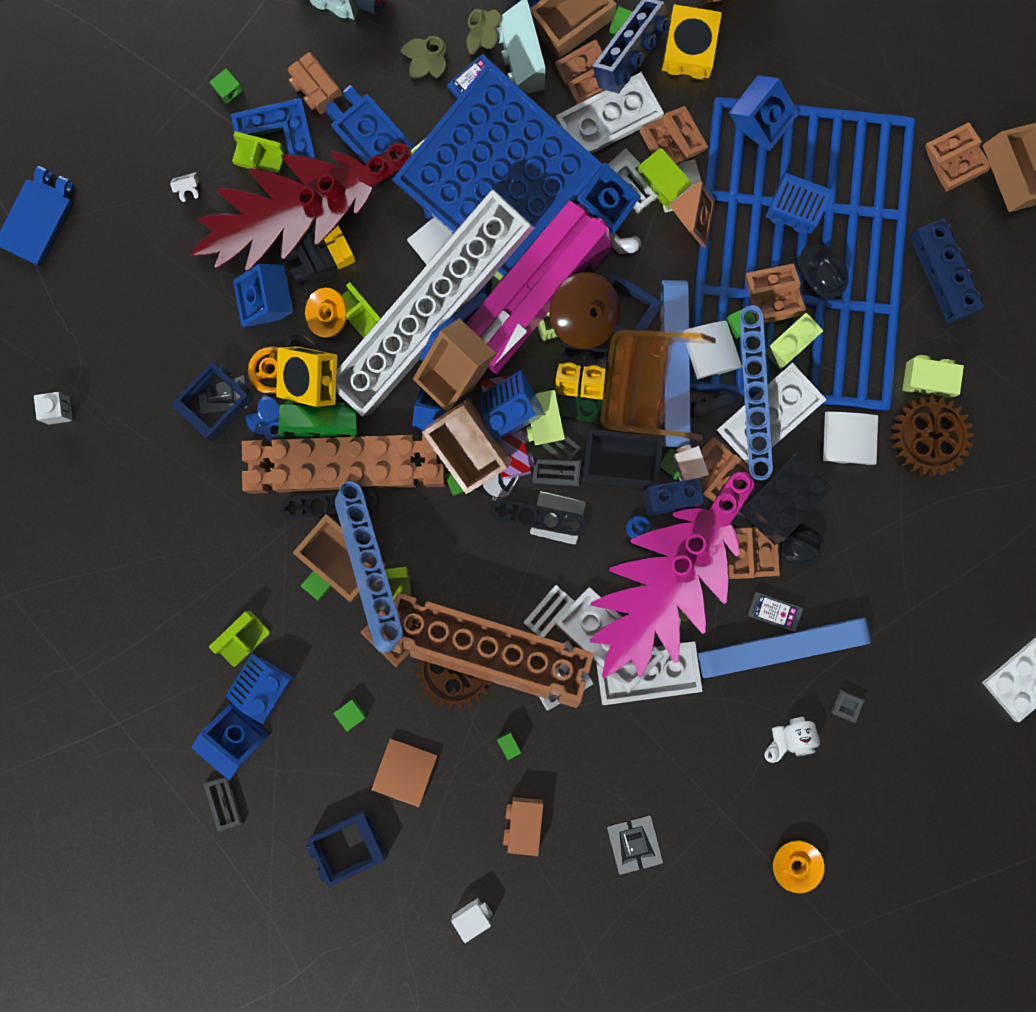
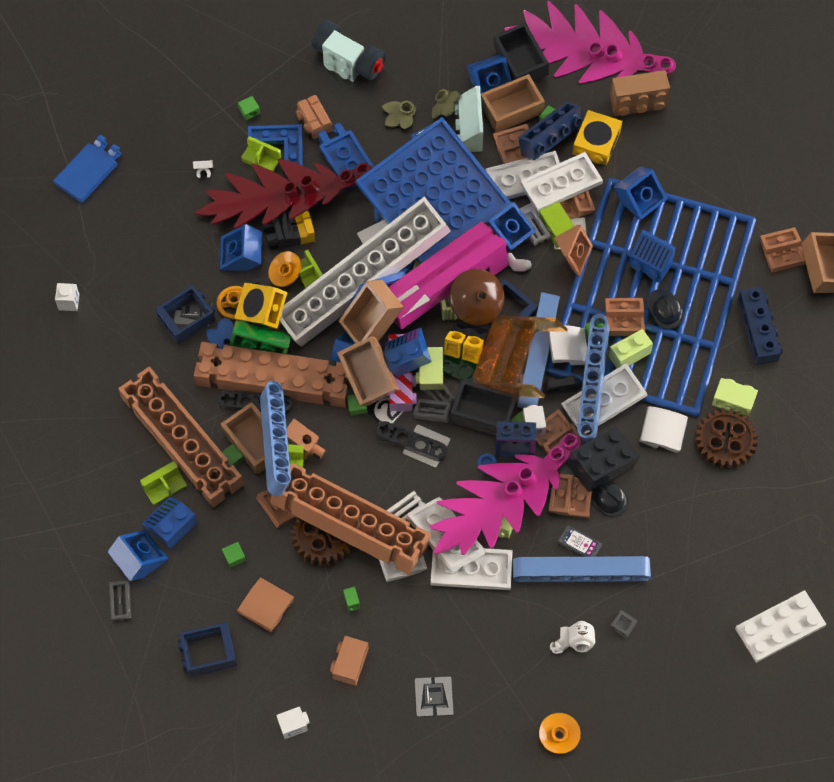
camera: 10 degrees right, 20 degrees down
none -> nougat brick [118,366,244,508]
none -> nougat torso [287,419,326,460]
none -> white plate [520,152,603,213]

